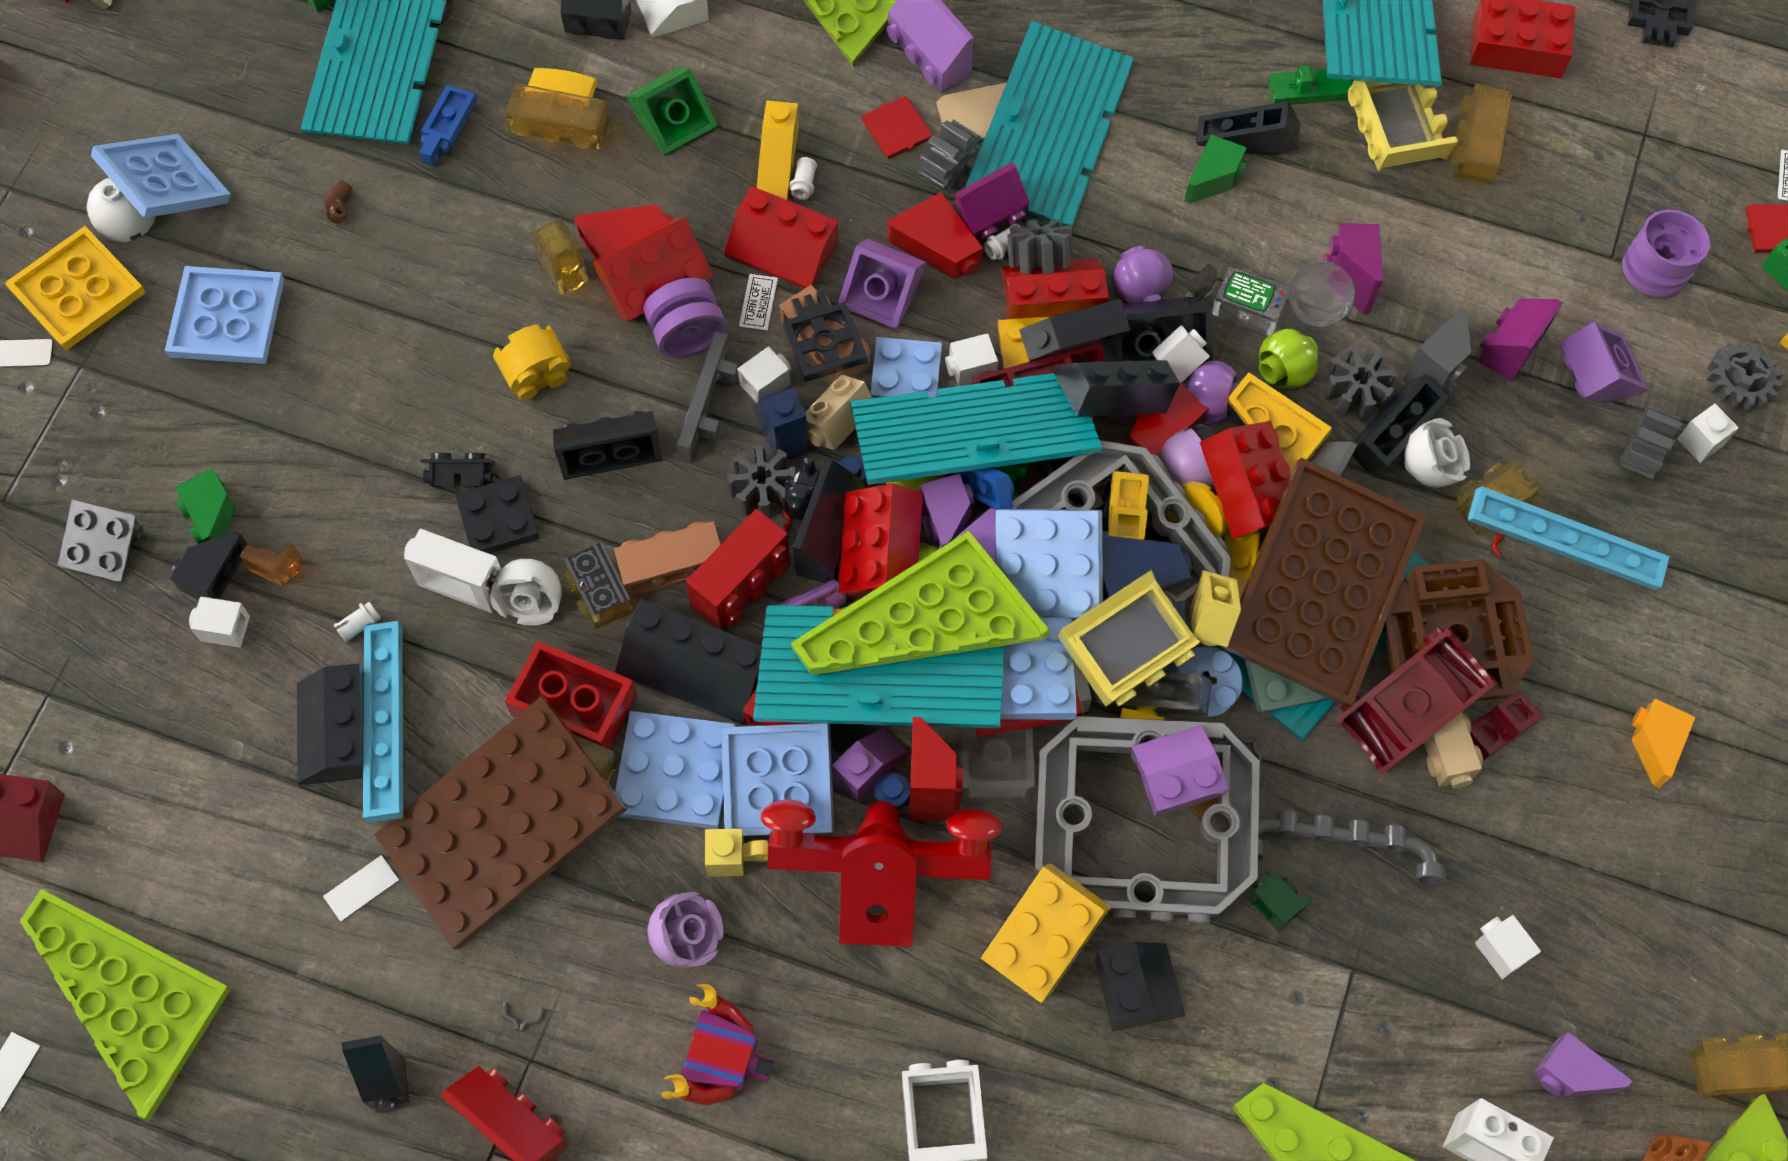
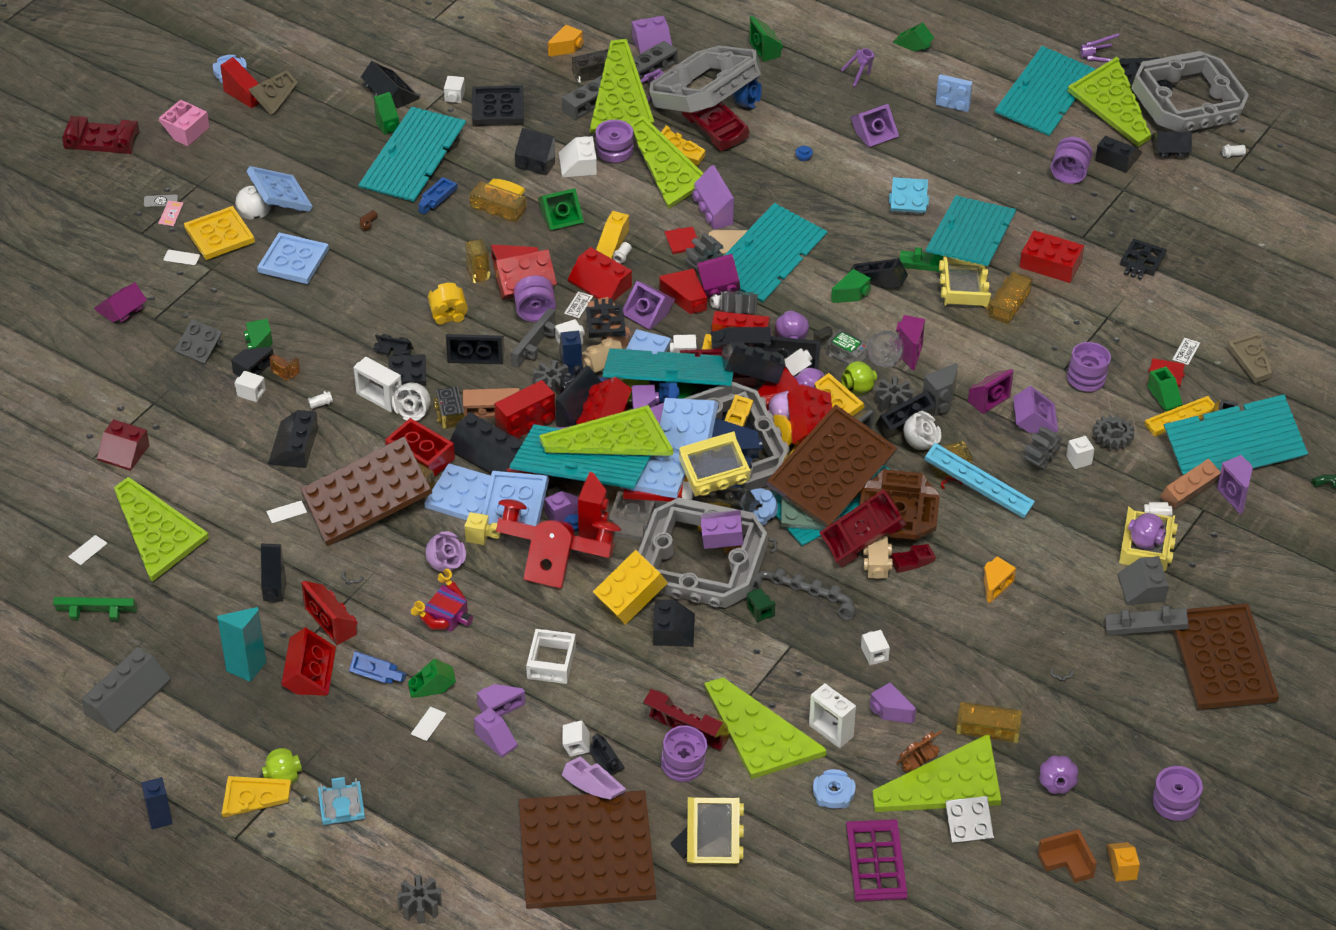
camera: 15 degrees right, 20 degrees down
medium azure plate [363,621,403,823] -> none
light yellow brick [1190,570,1241,647] -> none

